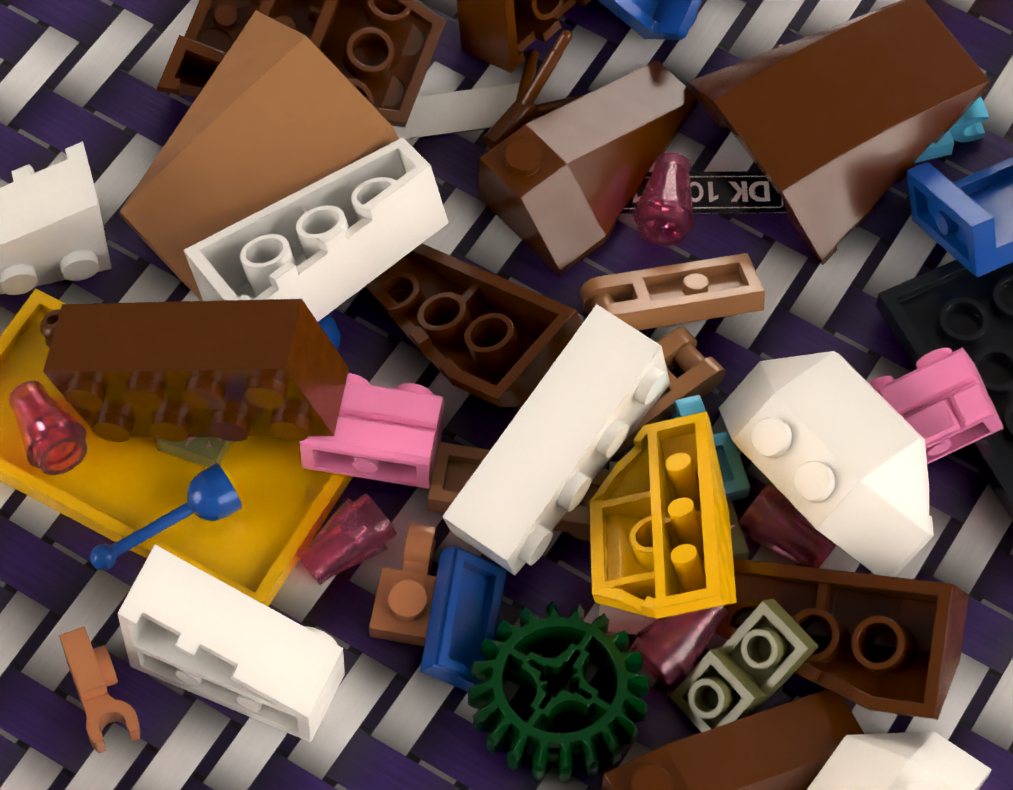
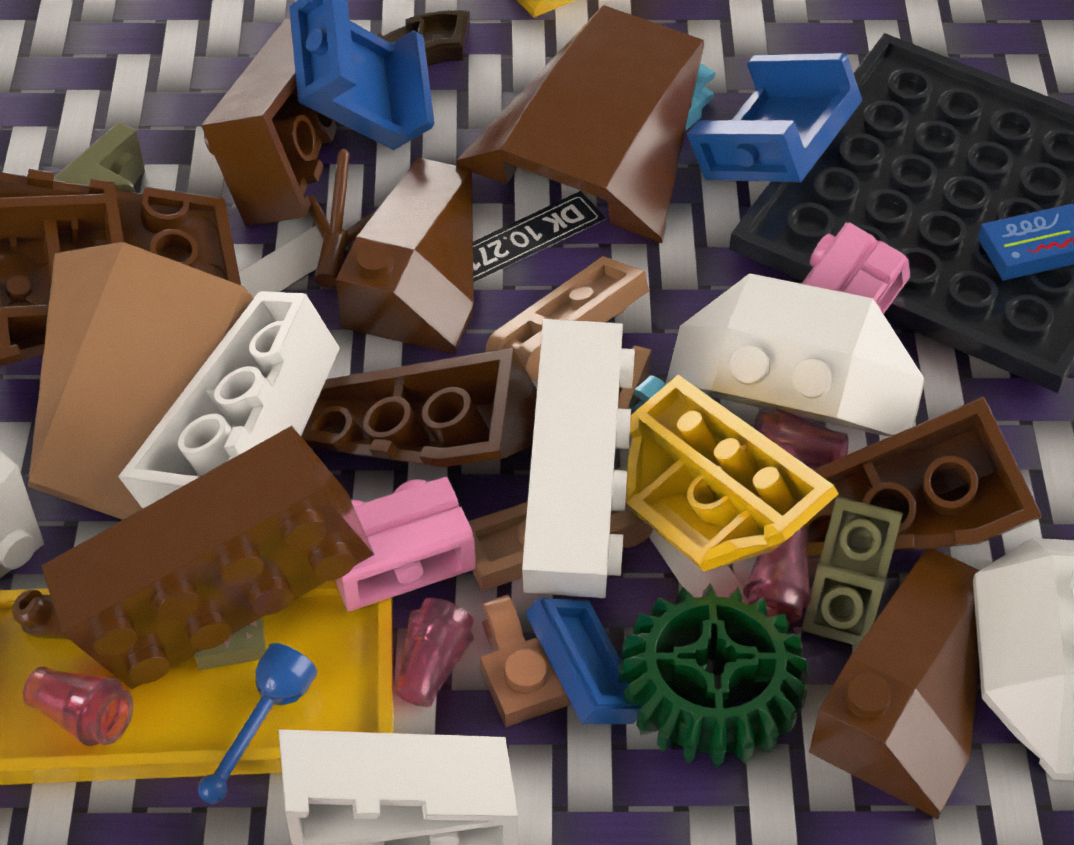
camera: 30 degrees left, 10 degrees down
clear pink cone [633,152,694,246] -> none

